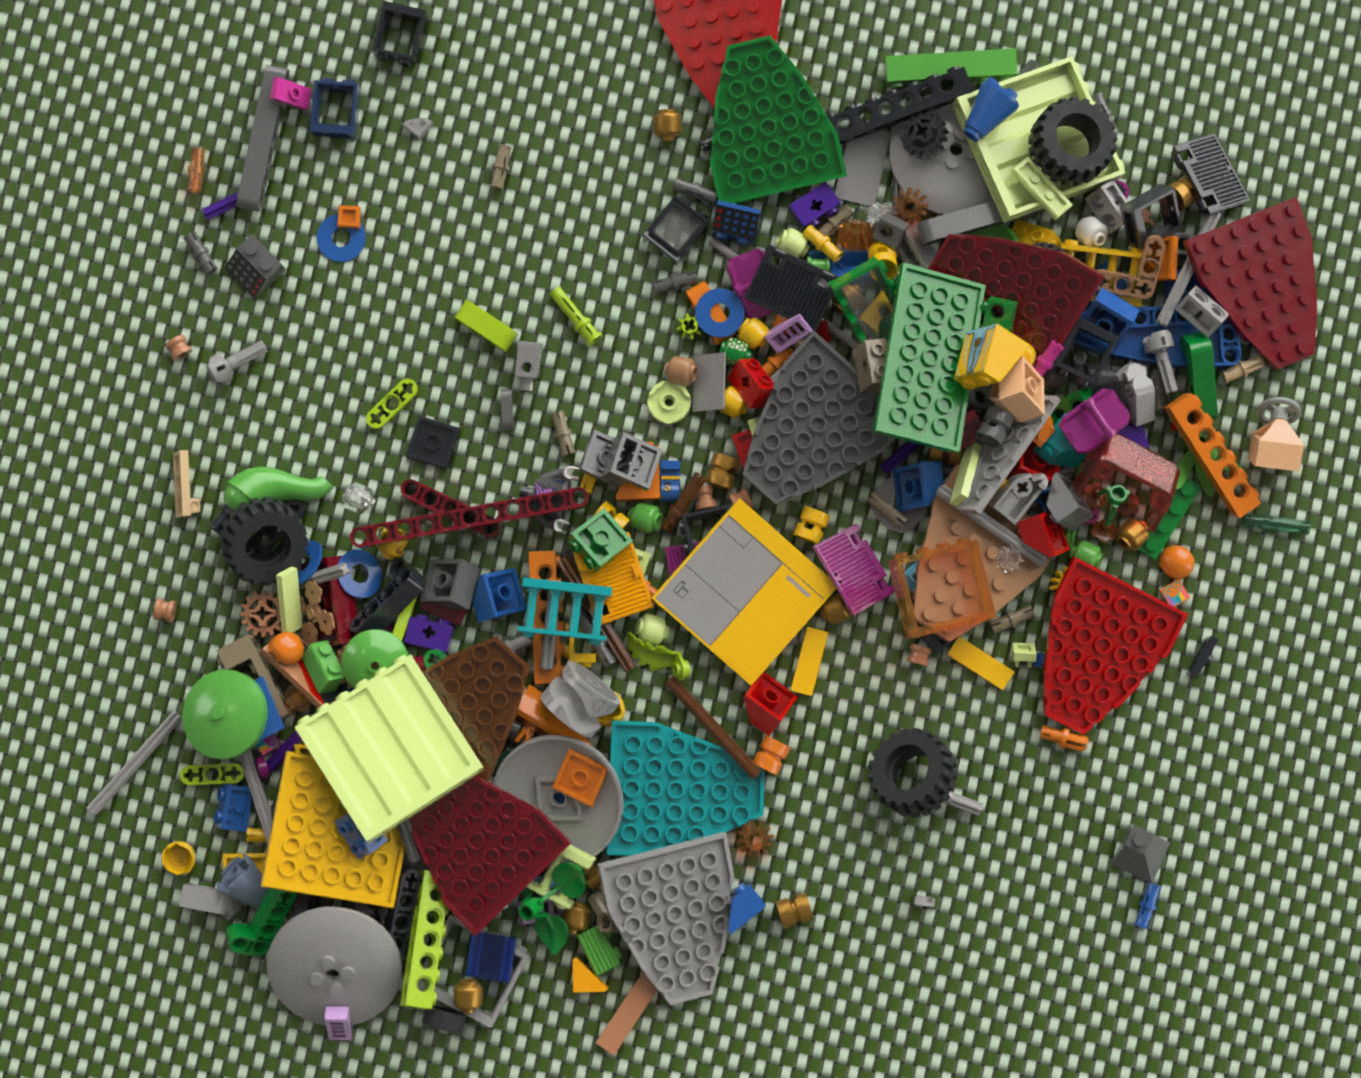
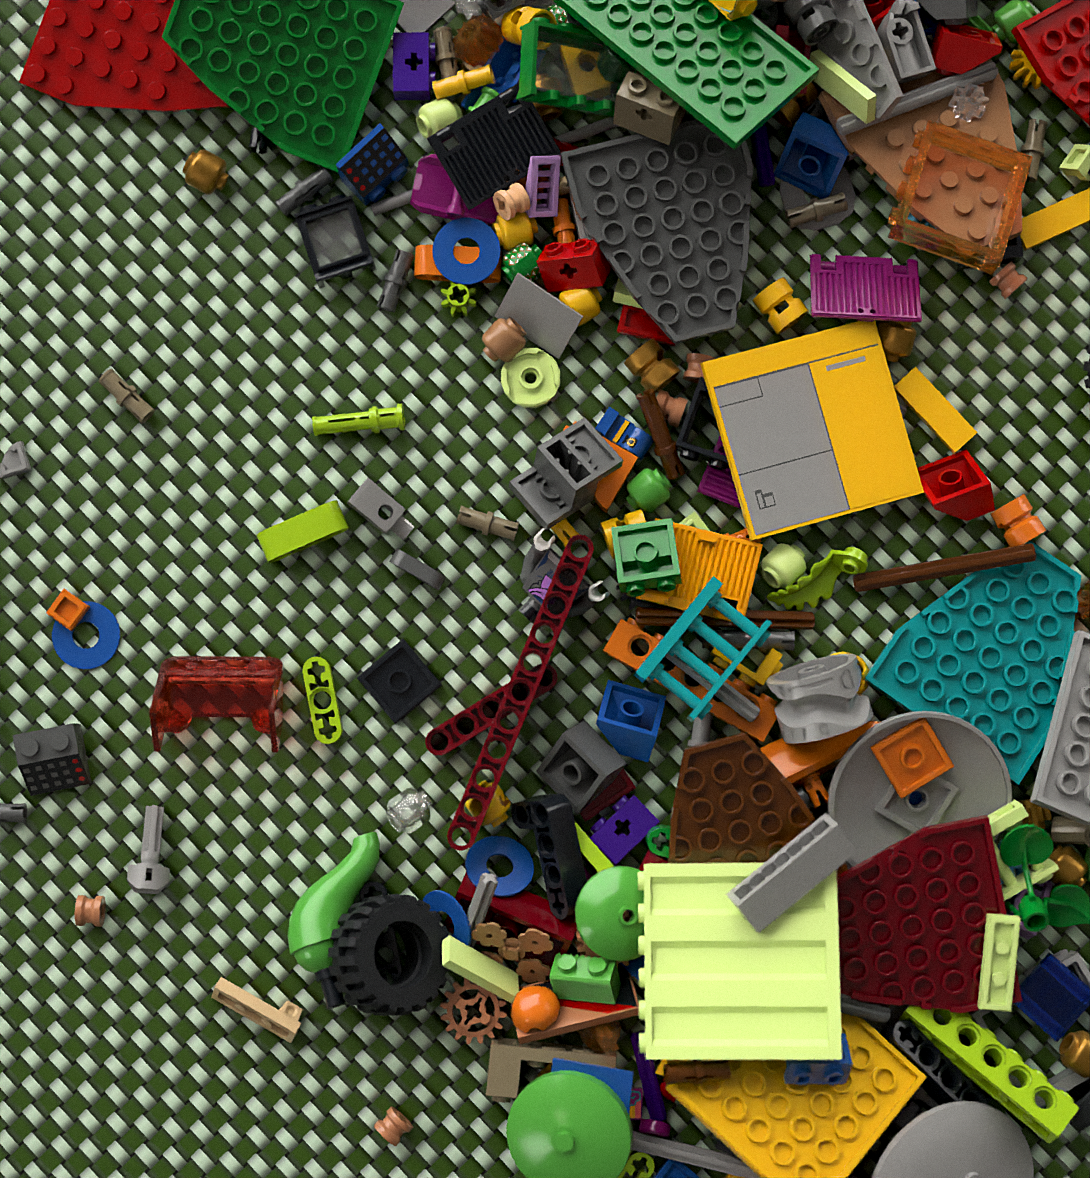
camera: 60 degrees left, 0 degrees up
none -> clear red windscreen [149,656,284,752]
none -> light nougat wheel [493,183,530,220]
none -> reddish brown pin [663,1059,731,1085]
none -> light grey brick [726,813,858,933]
none -> yellowish green tile [977,913,1021,1012]

